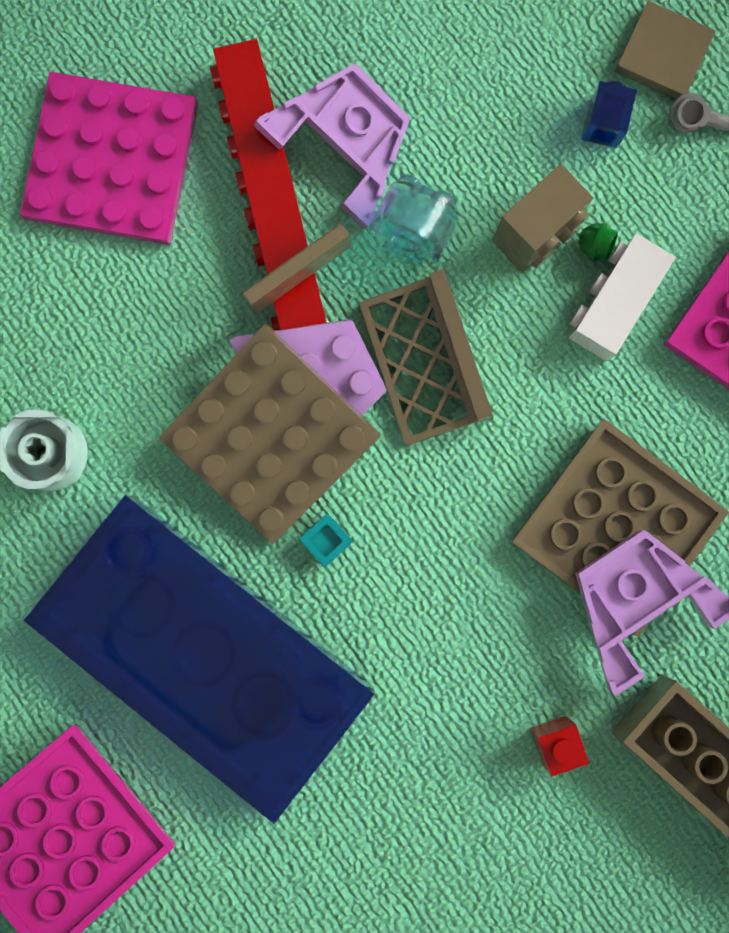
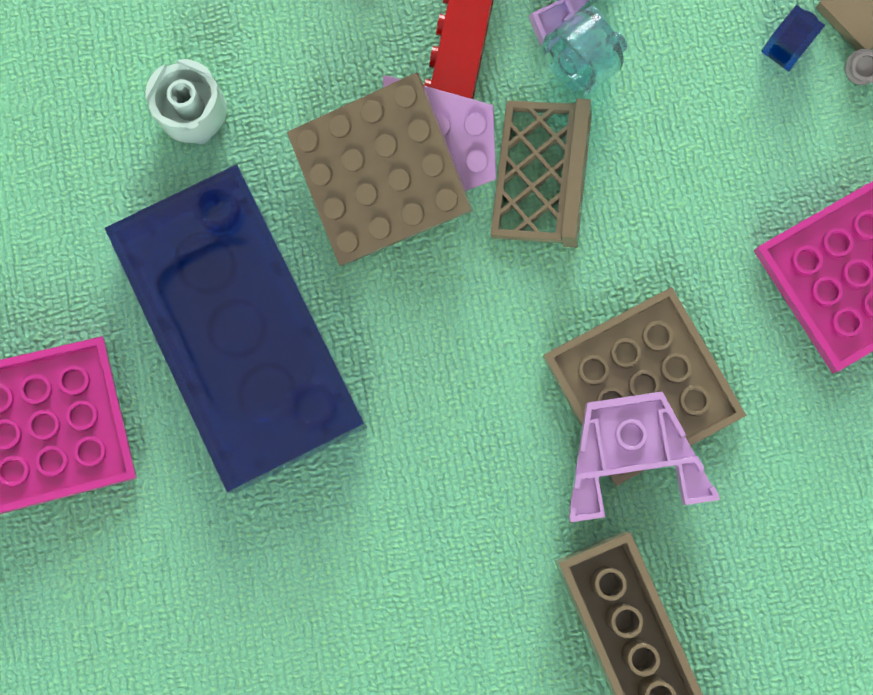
camera: 30 degrees right, 5 degrees down
dark tan tile [243,224,351,314] -> none
teal plate [299,513,353,568] -> none
dark tan brick [492,163,594,273] -> none
red brick [530,716,590,777] -> none
white brick [568,233,676,362] -> none
green plate [579,223,618,261] -> none

